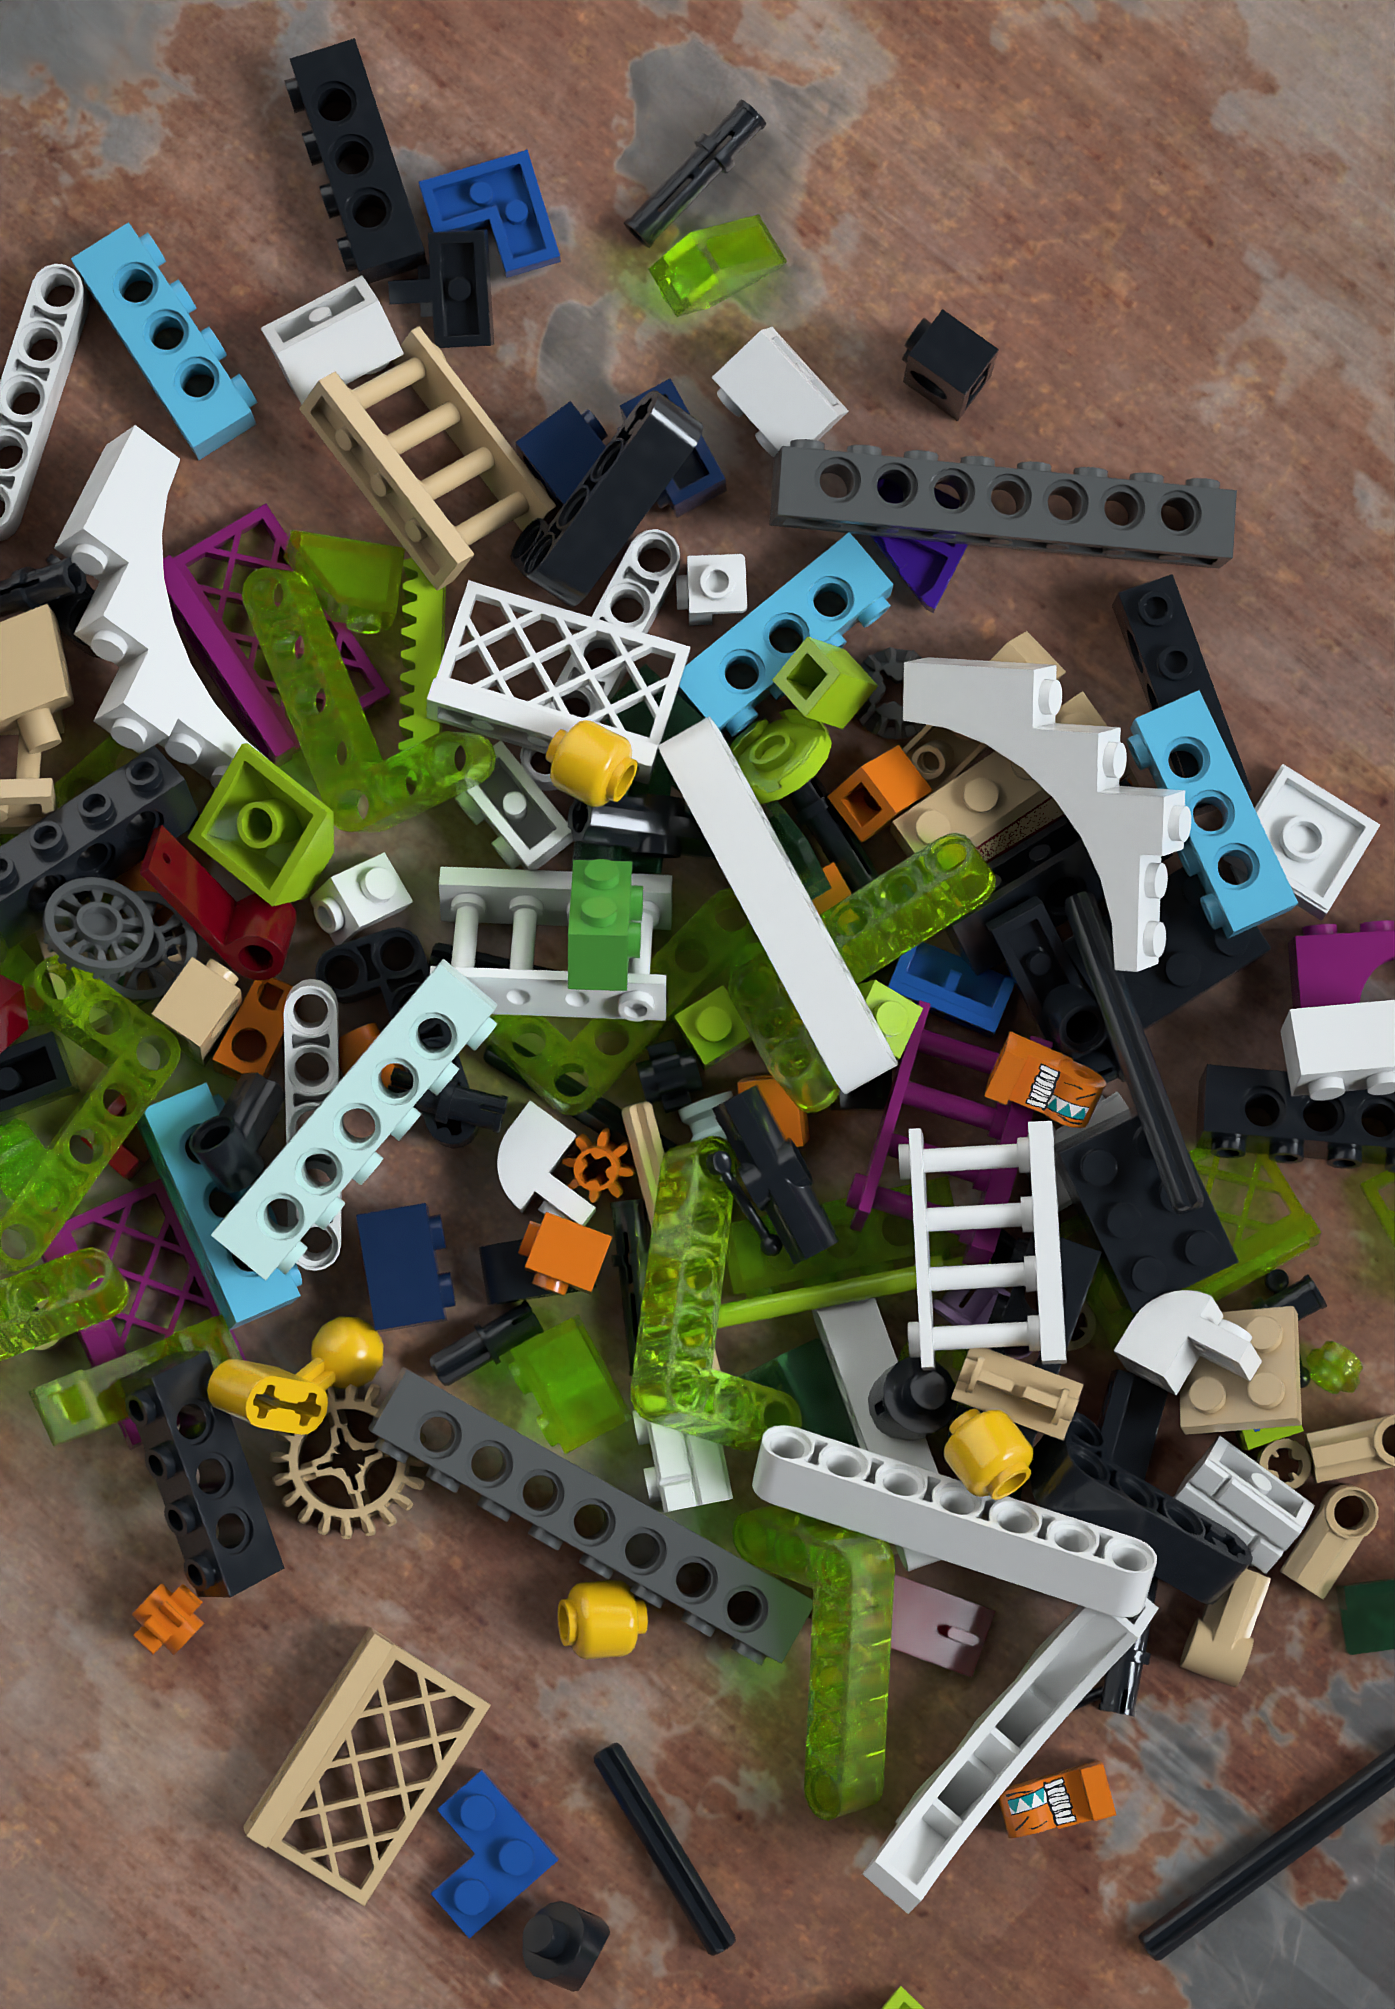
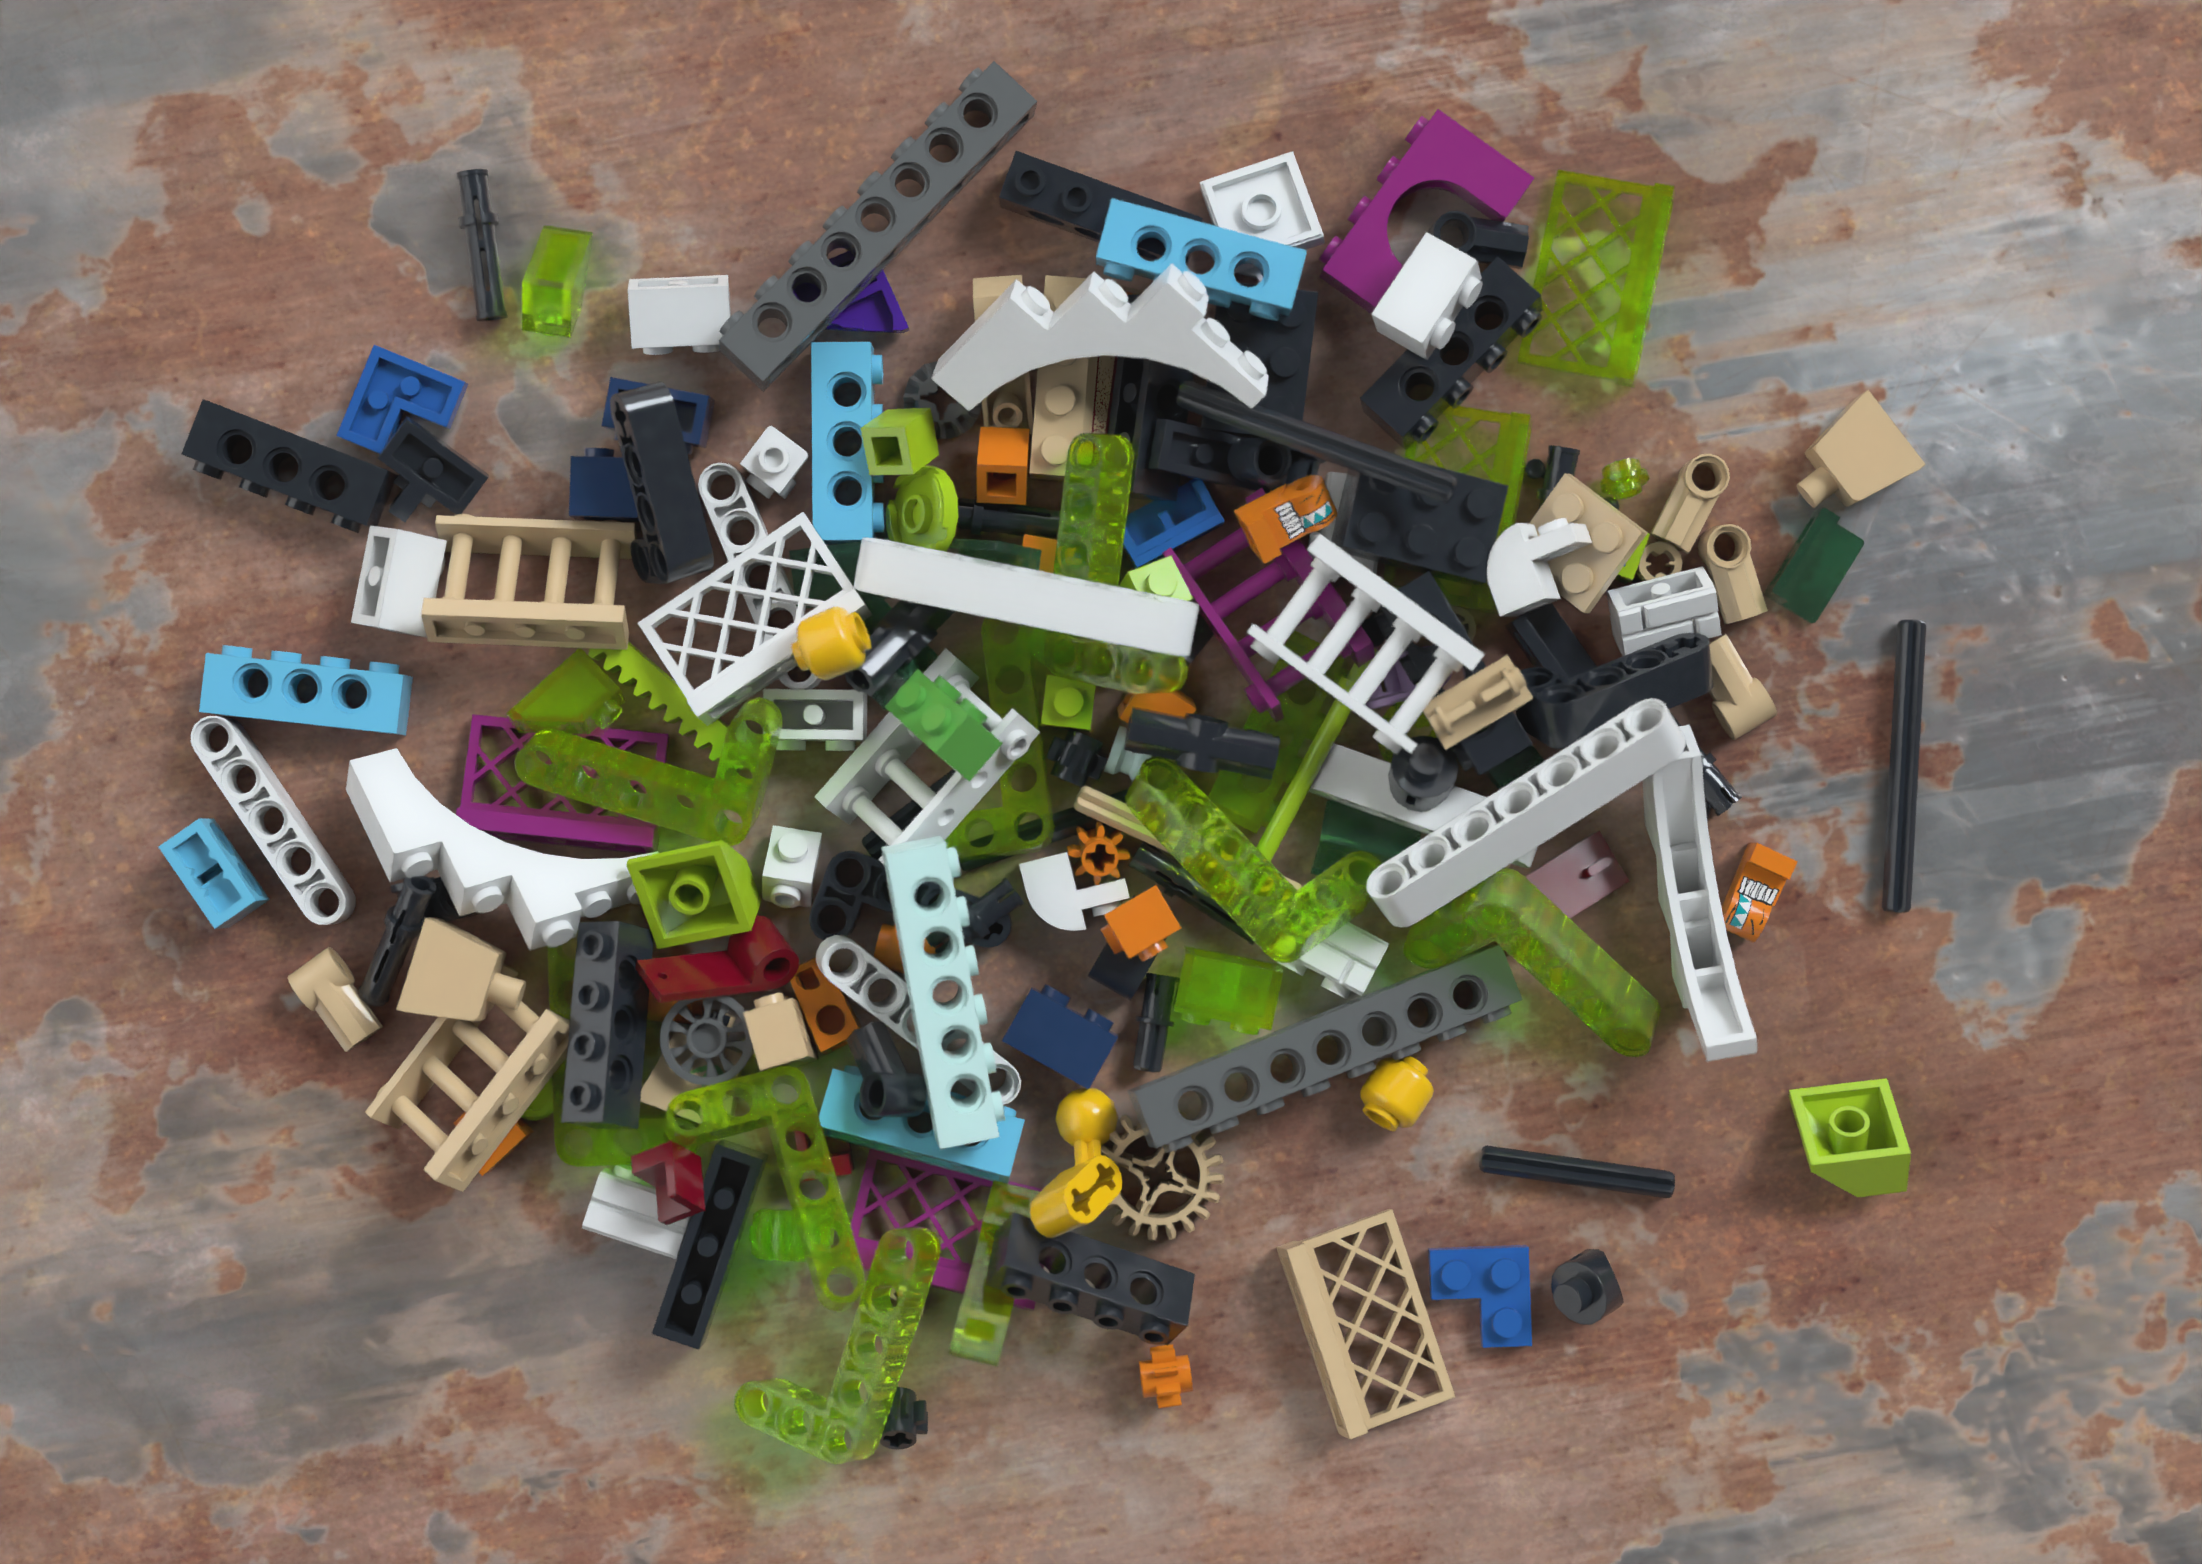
camera: 45 degrees left, 5 degrees up
dark grey wheel [42,877,154,979] -> none
black hinge [706,1151,783,1257] -> none
black brick [902,309,999,421] -> none
yellow head [944,1408,1033,1500] -> none

